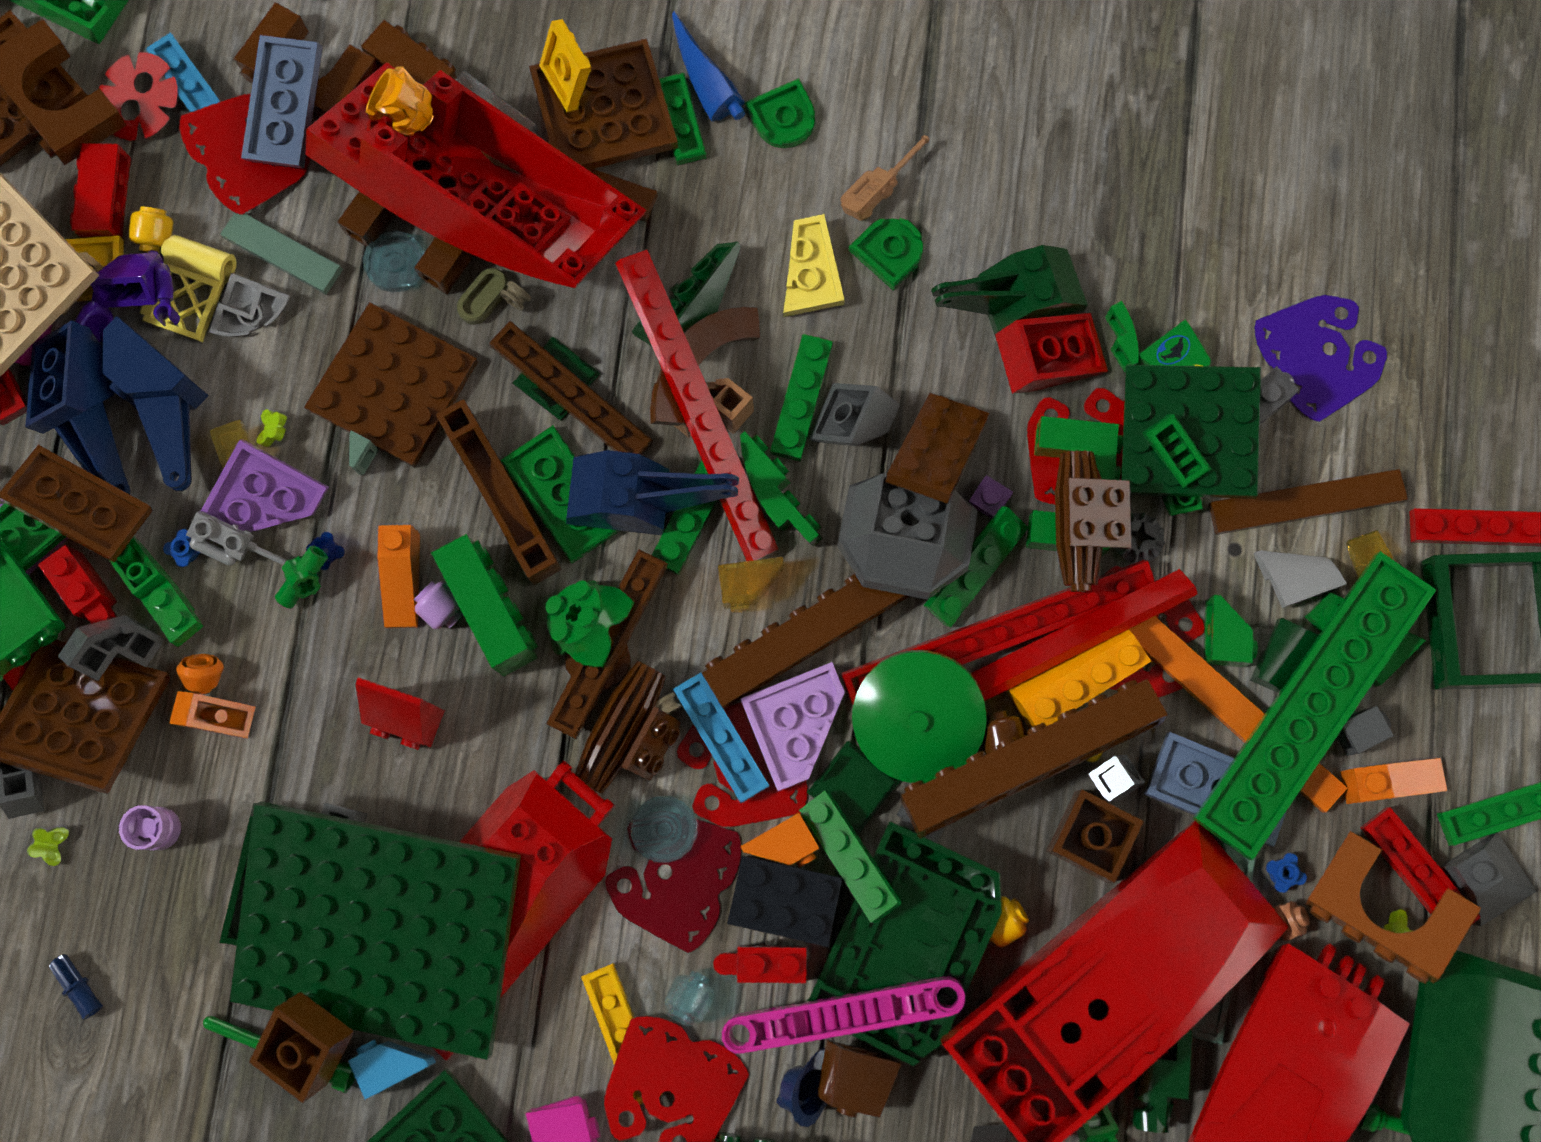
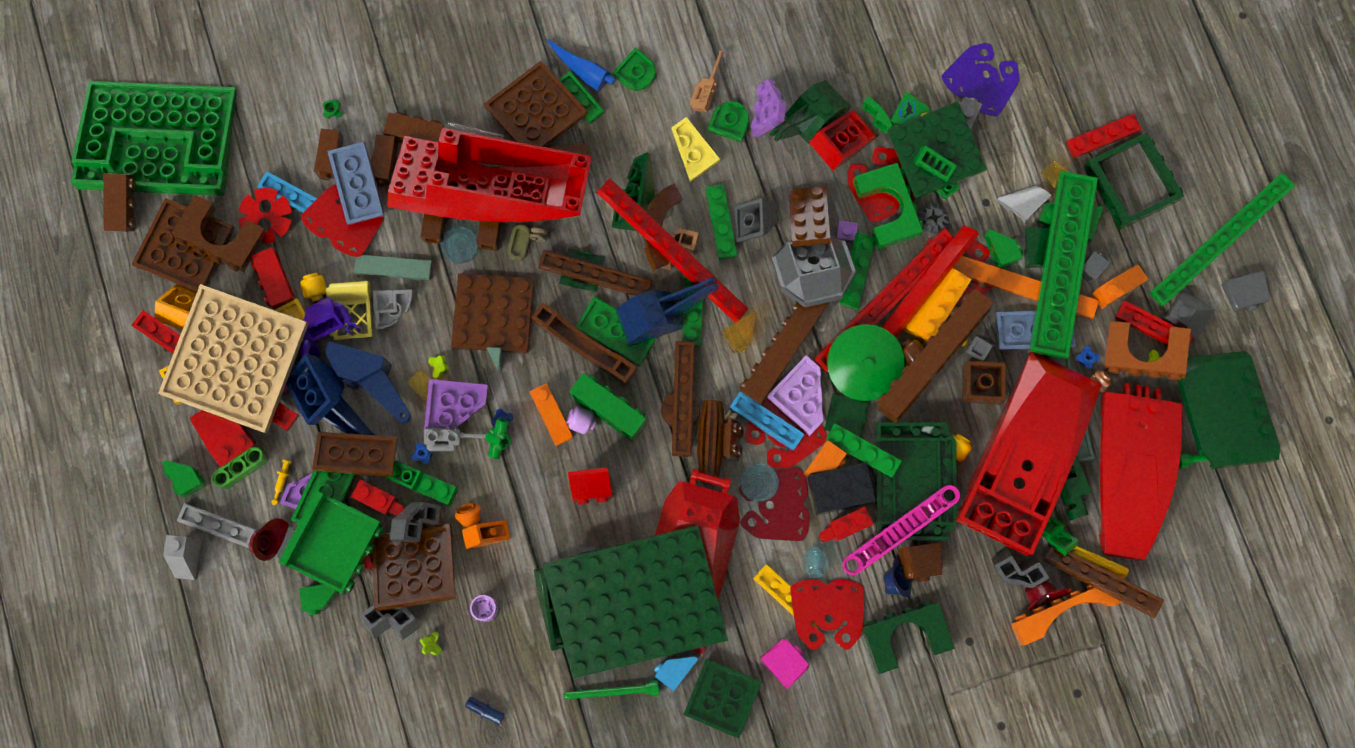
camera: 30 degrees left, 0 degrees up
reddish brown brick [249,992,354,1103] -> none
light orange helmet [366,66,434,136] -> none
yellow hinge [539,19,591,112] -> none
green brick [545,580,634,667] -> none
green slope [740,431,823,547] -> none
reddish brown plate [1055,451,1131,592] -> none
reddish brown tile [1208,469,1408,535] -> none
none -> medium lavender plate [751,79,786,137]

